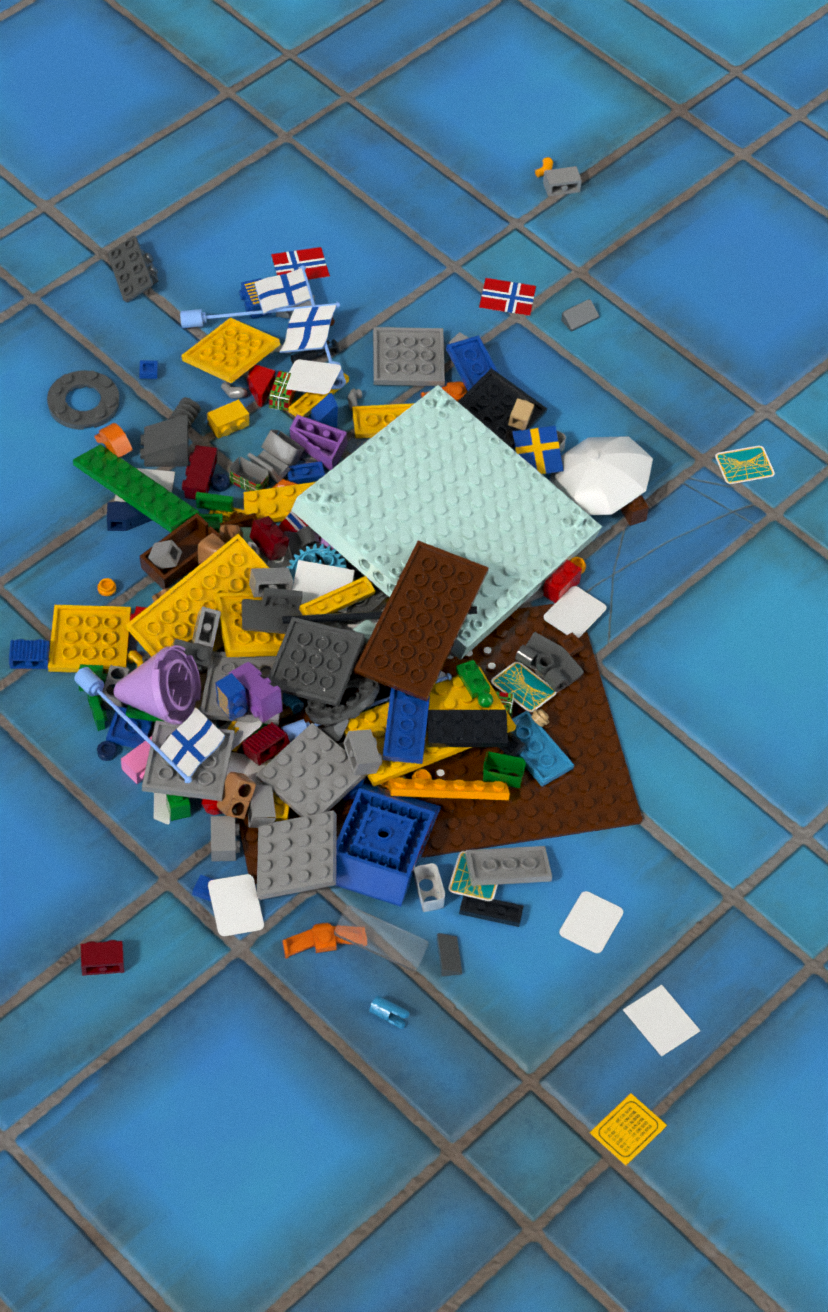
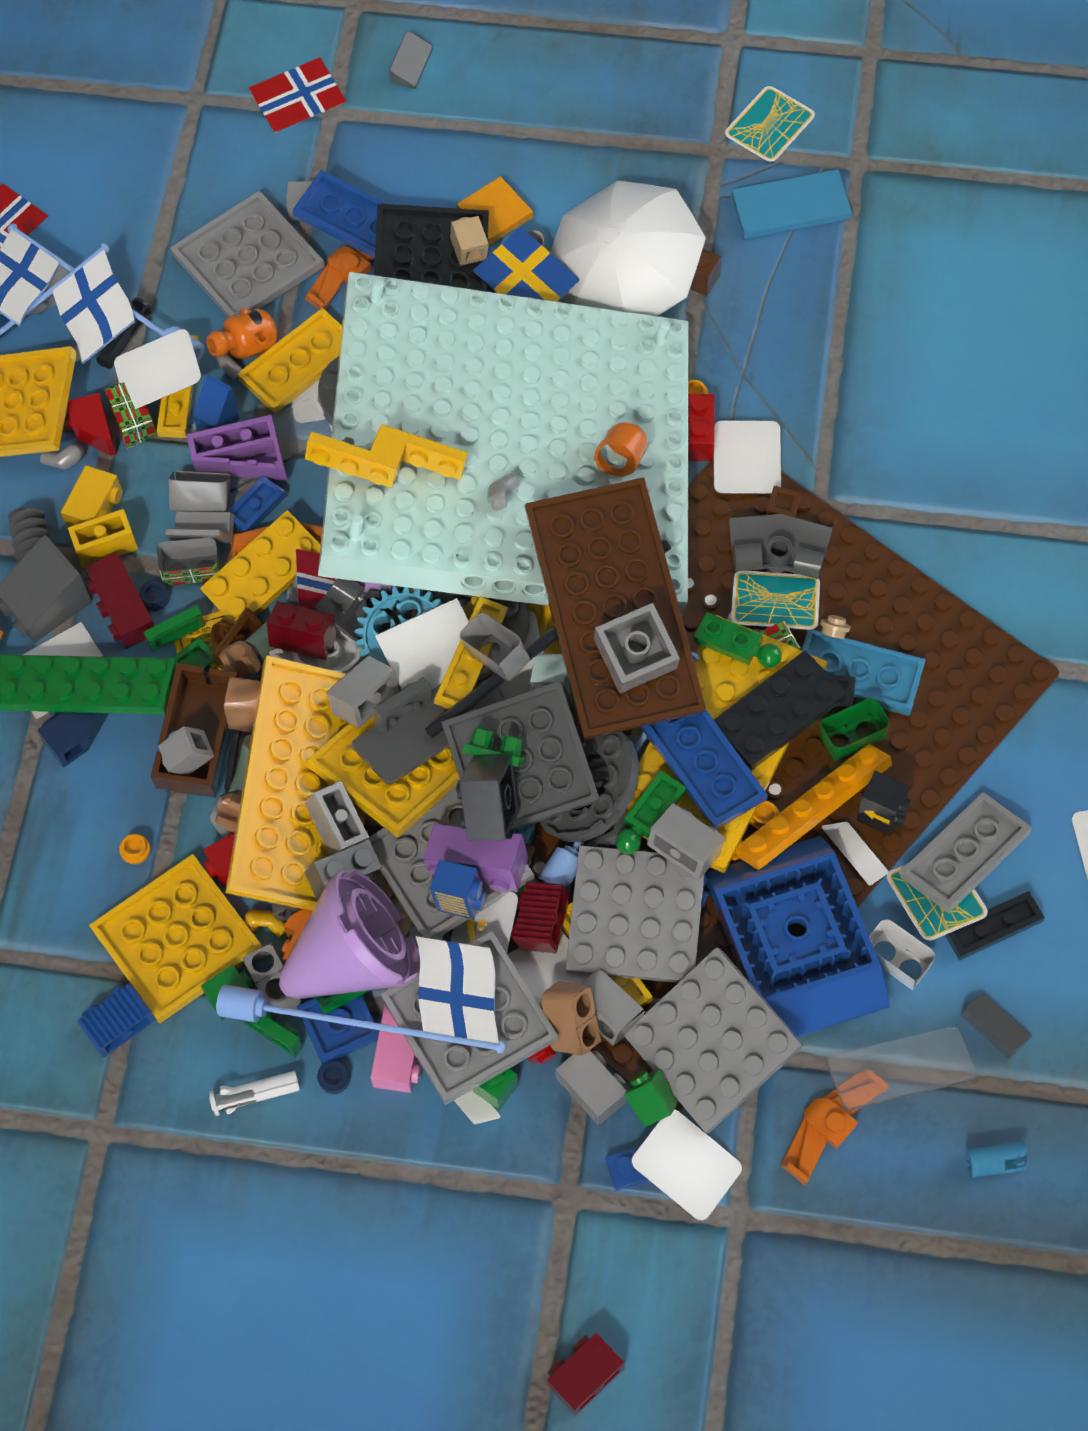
camera: 30 degrees left, 10 degrees up
none -> yellow brick [68,509,139,568]
none -> orange piece [206,308,278,359]
none -> white piece [209,1070,300,1116]
none -> yellow bracket [305,424,468,488]
none -> light orange tile [456,176,534,245]
none -> black brick [456,754,519,841]
none -> light grey piece [460,614,530,682]
none -> green hips [462,727,525,767]
none -> light grey arm [487,474,519,511]
none -> light grey brick [593,603,680,693]
none -> orange helmet [594,422,647,477]
none -> green plate [616,771,687,854]
none -> green brick [624,1069,679,1128]
none -> dark azure tile [731,169,852,239]
none -> white sticker [822,822,888,885]
none -> black brick [857,771,911,836]

